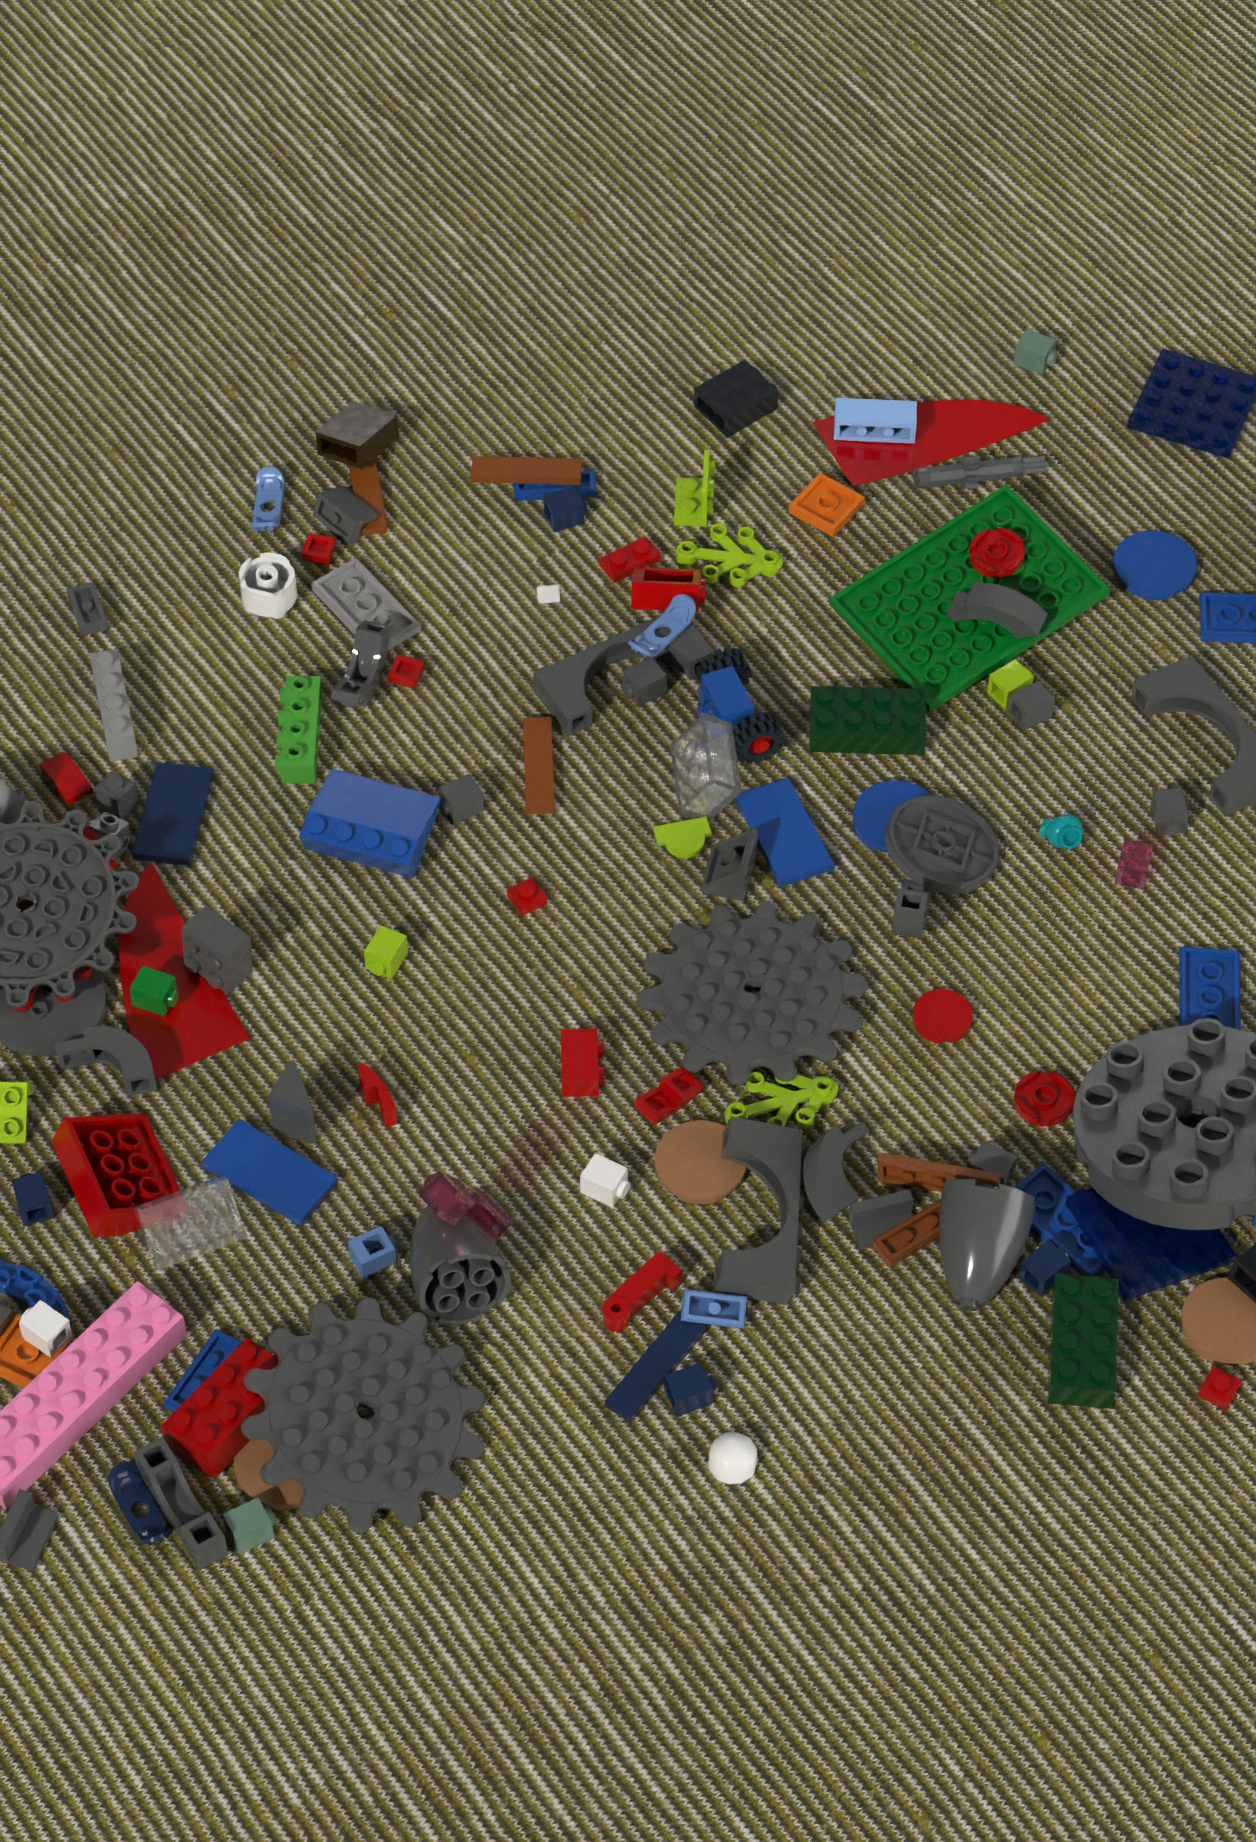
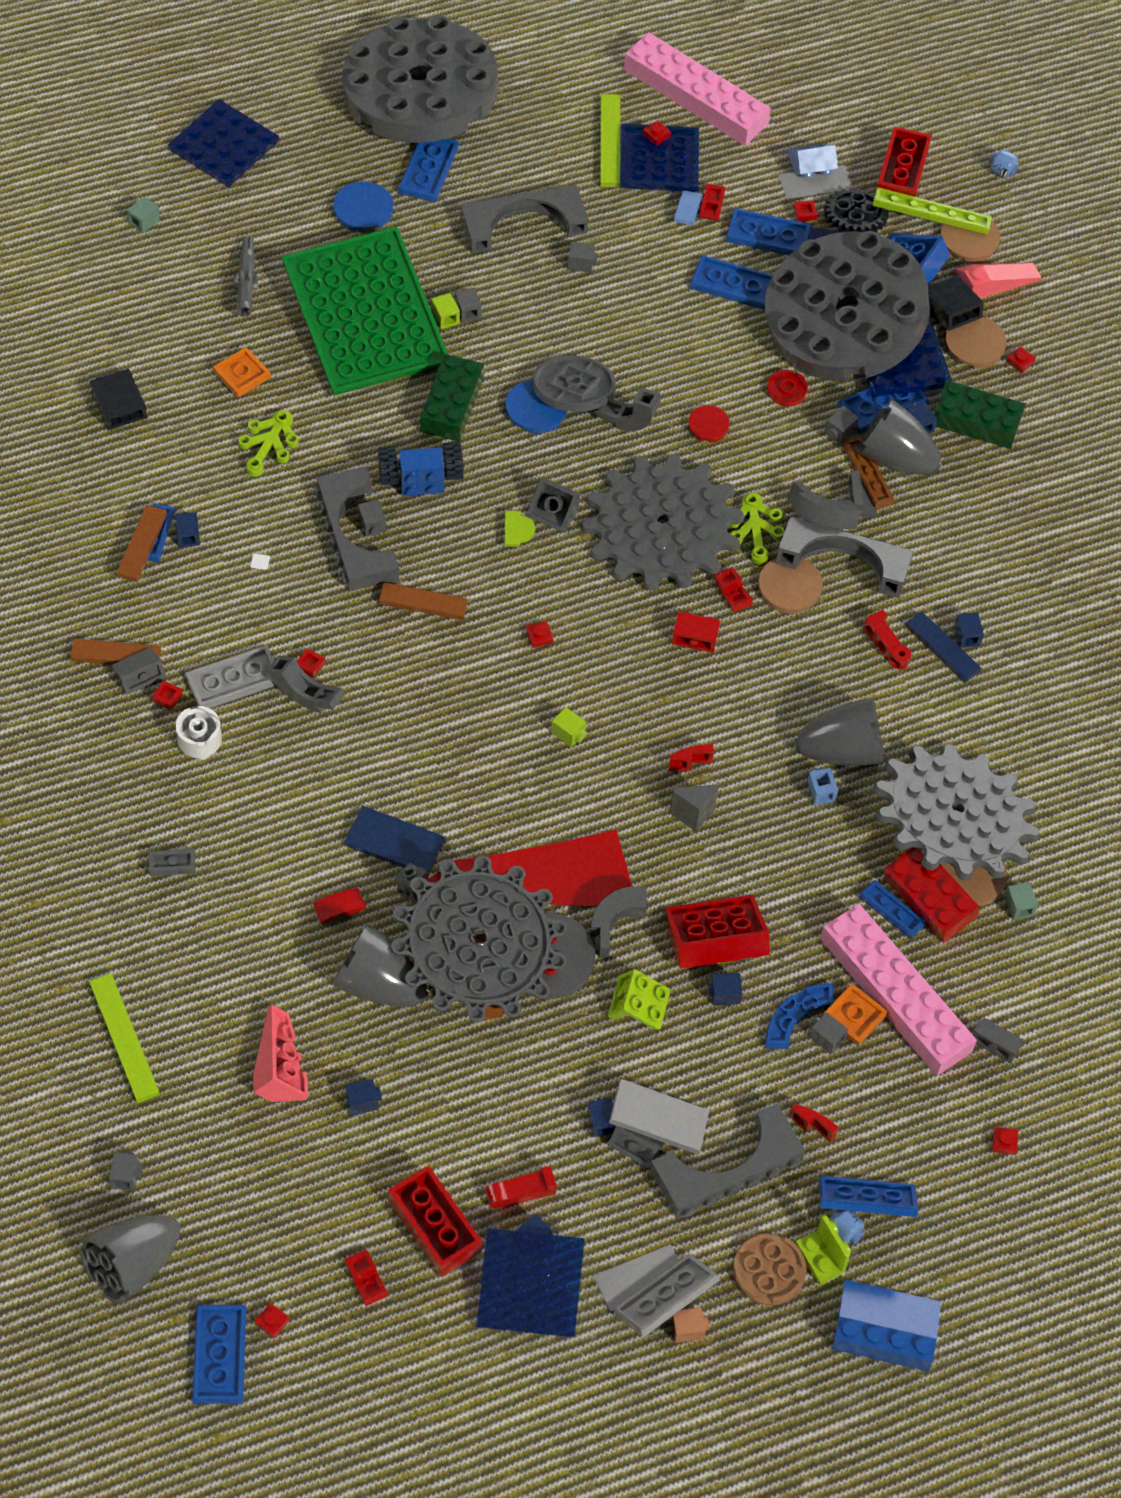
camera: 80 degrees left, 5 degrees up
white brick [19,1300,73,1358] -> none
light grey brick [89,649,138,762] -> none
dark grey brick [94,770,139,820] -> none
dark blue piece [108,1461,173,1546] -> none
green brick [130,966,179,1017] -> none
clear brick [133,1176,248,1270] -> none
dark grey arch [134,1436,228,1570] -> none
dark grey brick [181,906,252,995] -> none
blue tile [202,1119,338,1226] -> none
medium blue piece [250,466,284,532] -> none
bright green brick [275,676,322,784] -> none
blue slope [299,769,442,878] -> none
dark brown brick [315,401,399,469] -> none
clear pink arch [417,1170,514,1243] -> none
dark grey brick [439,773,484,825] -> none
white brick [580,1153,630,1208] -> none
red plate [599,536,661,583] -> none
medium blue piece [628,594,696,657] -> none
red window [631,567,706,612] -> none
clear brick [670,713,742,822] -> none
lime bracket [674,450,715,527] -> none
medium blue slope [681,1289,747,1329] -> none
white hair [708,1432,757,1484] -> none
blue tile [735,778,834,887] -> none
red sticker [812,400,1049,487] -> none
light blue brick [834,398,917,444] -> none
dark orange tile [877,1152,1001,1192] -> none
dark grey arch [947,583,1047,638] -> none
red tile [969,528,1025,578] -> none
teal animal [1039,814,1083,849] -> none
clear pink brick [1115,839,1154,890] -> none

